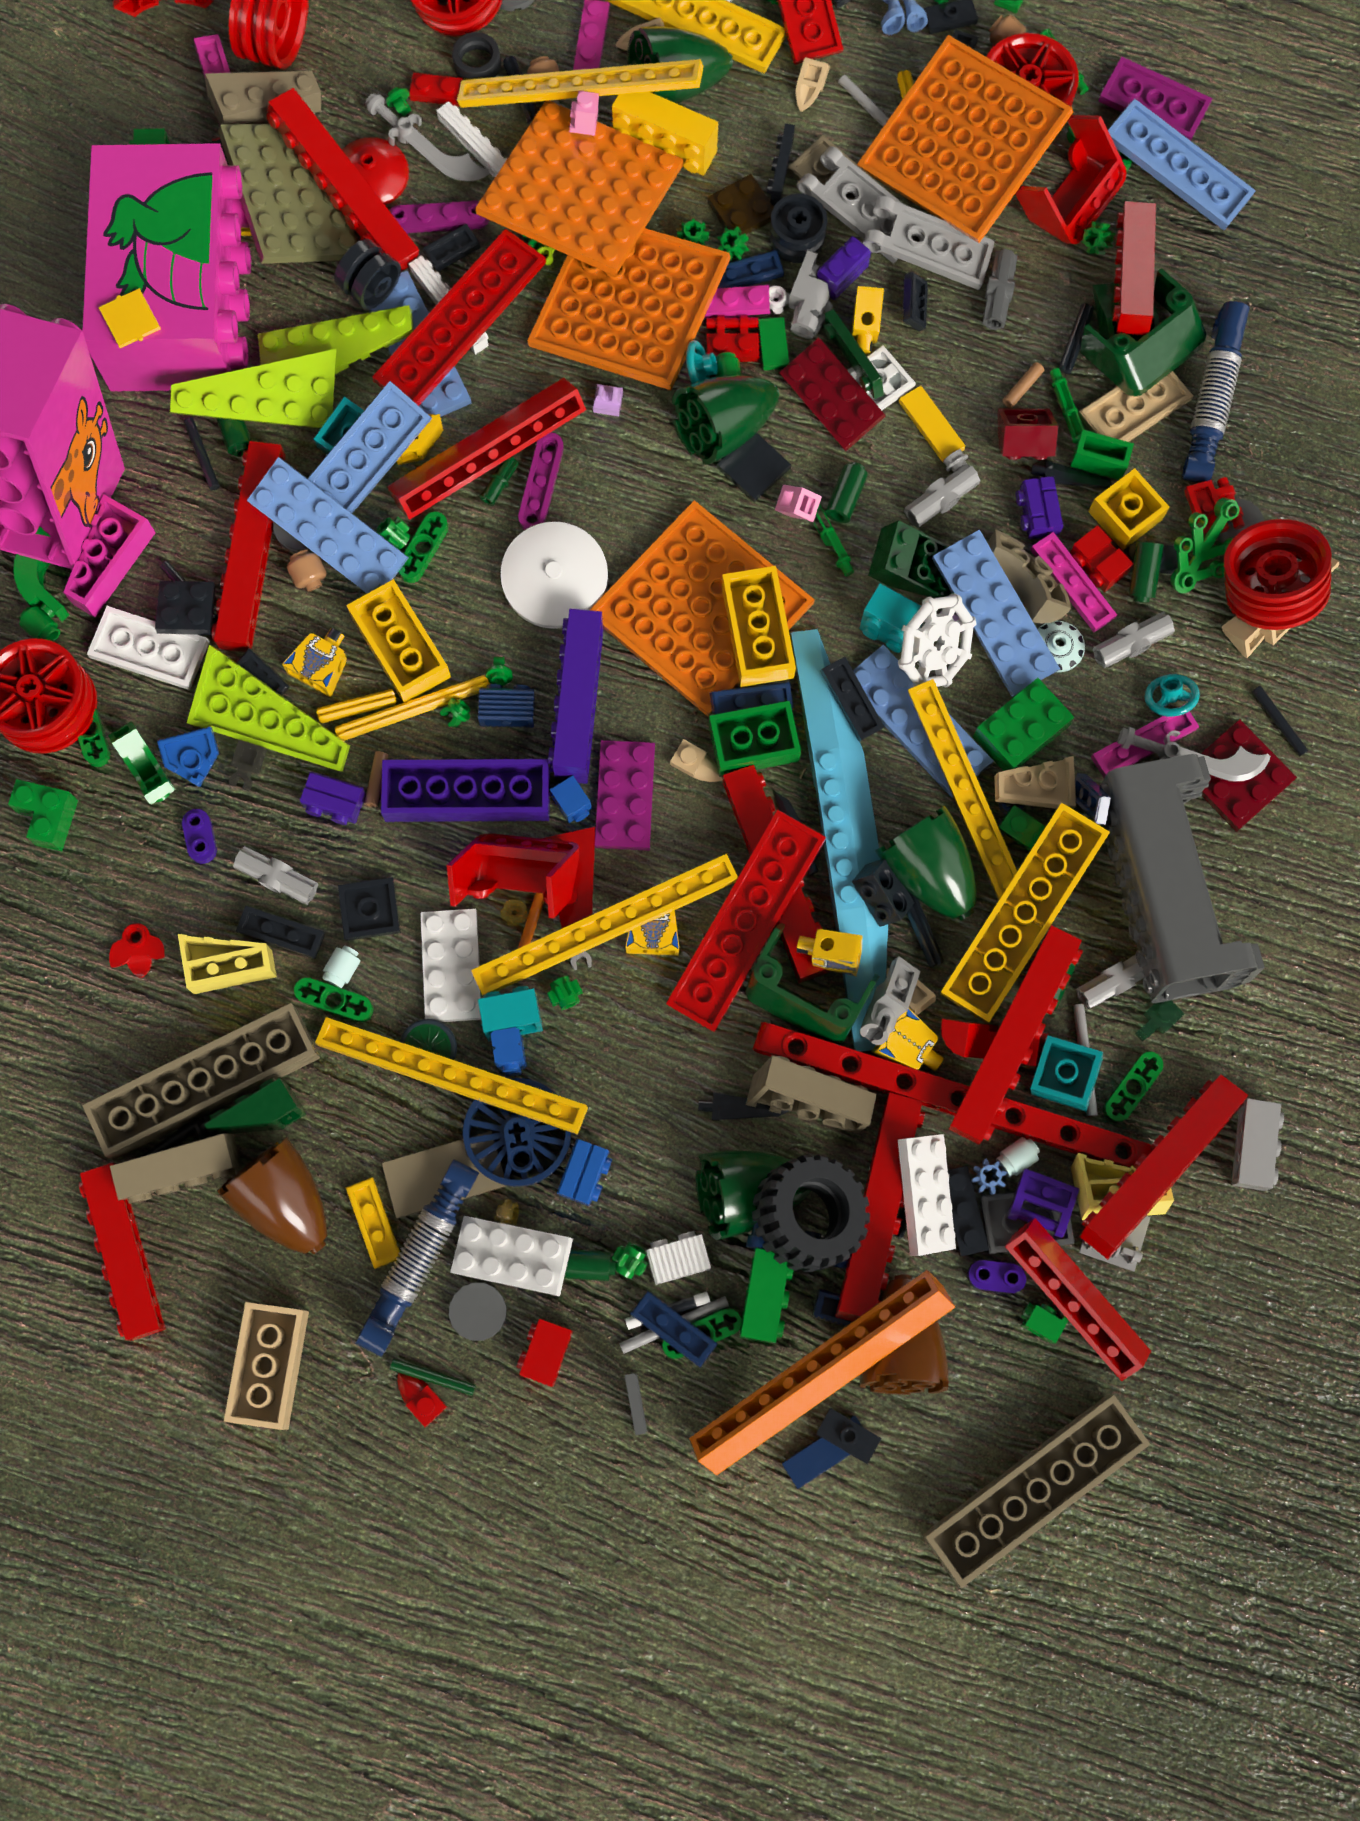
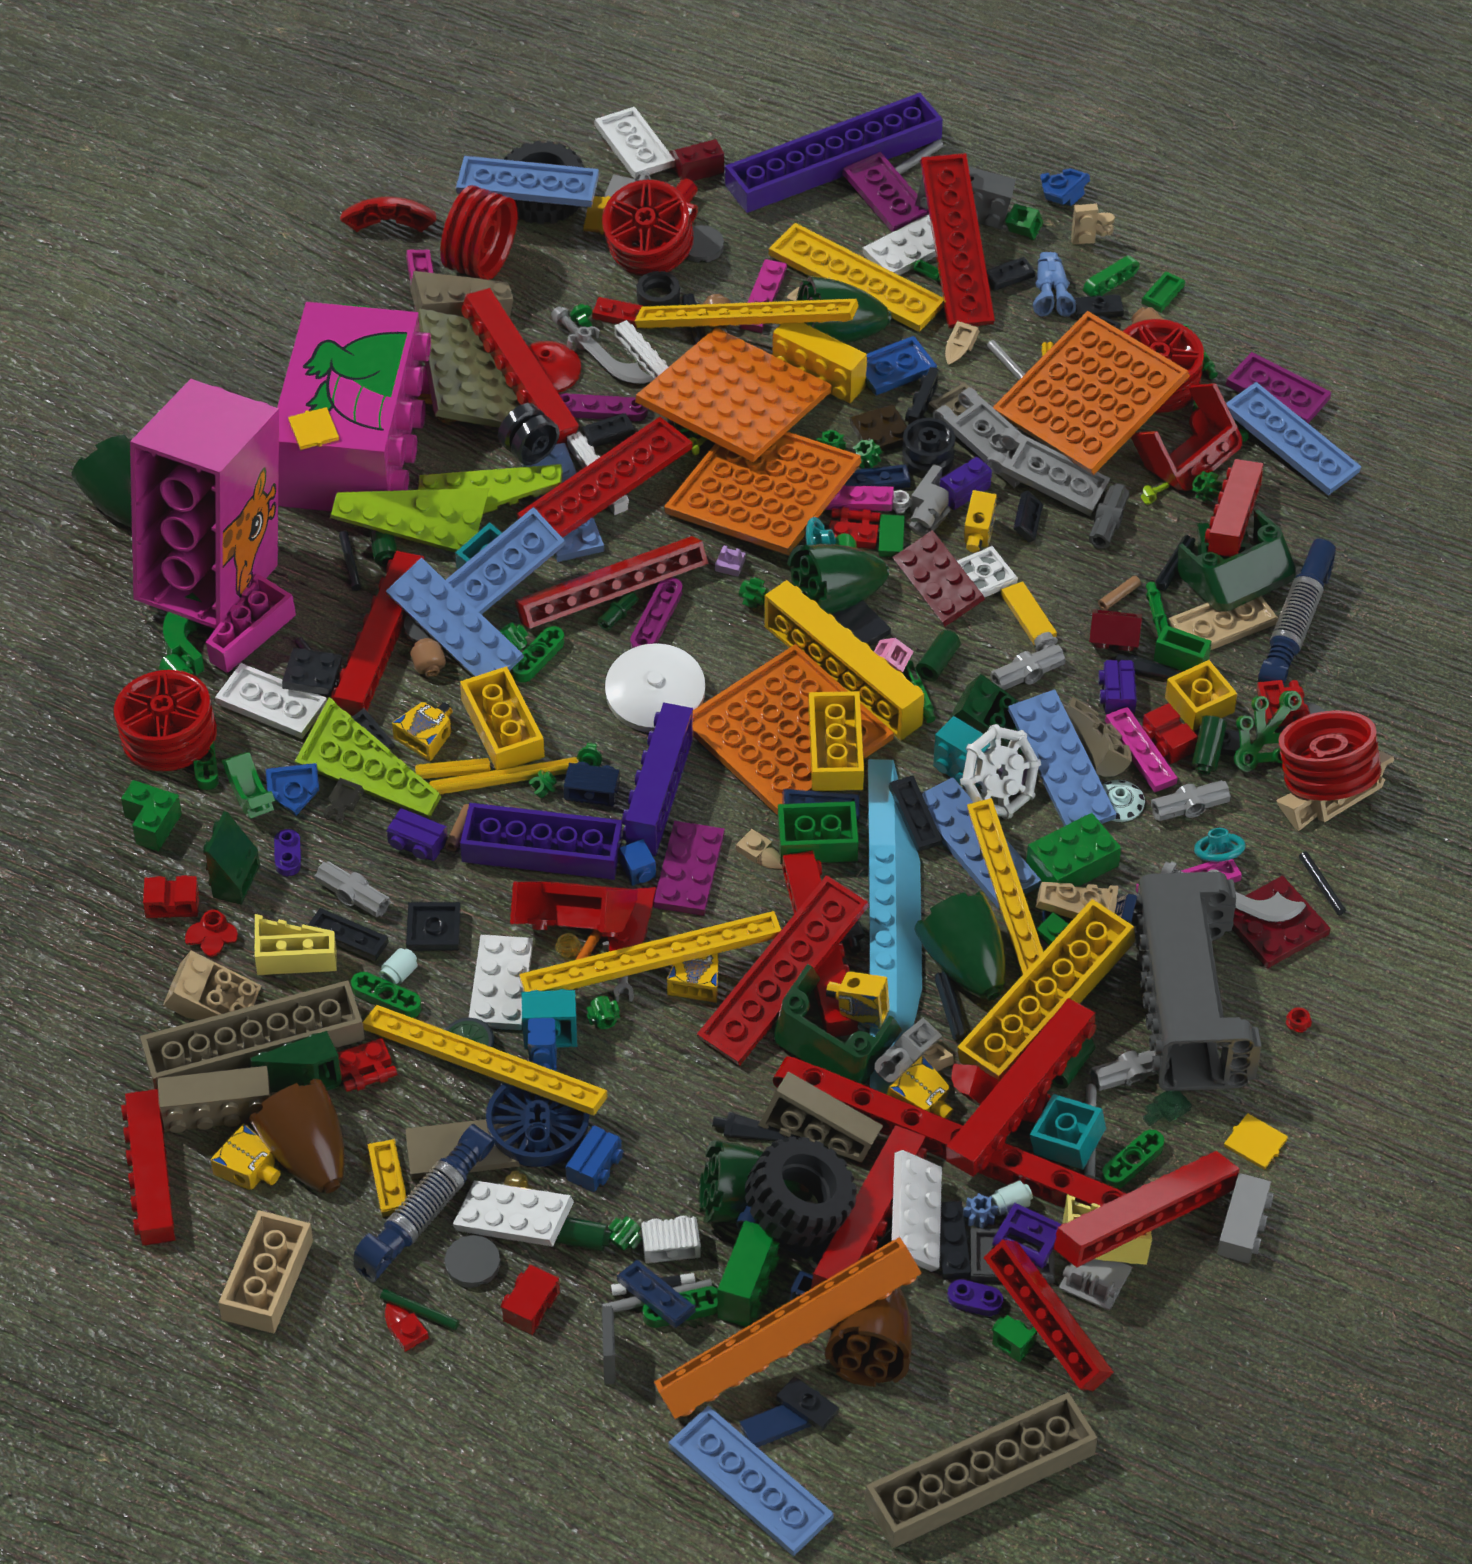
camera: 10 degrees right, 25 degrees down
yellow slope [397,414,443,465] -> none
bright pink brick [570,91,599,136] -> none
dark green plate [823,309,884,399] -> none
black brick [852,859,914,927] -> none
none -> red brick [143,875,199,918]
none -> tan slope [163,951,261,1020]
none -> dark green slope [203,811,260,905]
none -> yellow torso [210,1124,280,1190]
none -> red plate [338,1038,397,1092]
none -> medium blue plate [668,1406,834,1556]
none -> green gear [739,577,769,608]
none -> yellow brick [764,580,924,741]
none -> blue plate [866,336,937,396]
none -> lime hand [1141,482,1169,505]
none -> yellow piece [1224,1113,1288,1170]
none -> red plate [1286,1007,1312,1033]

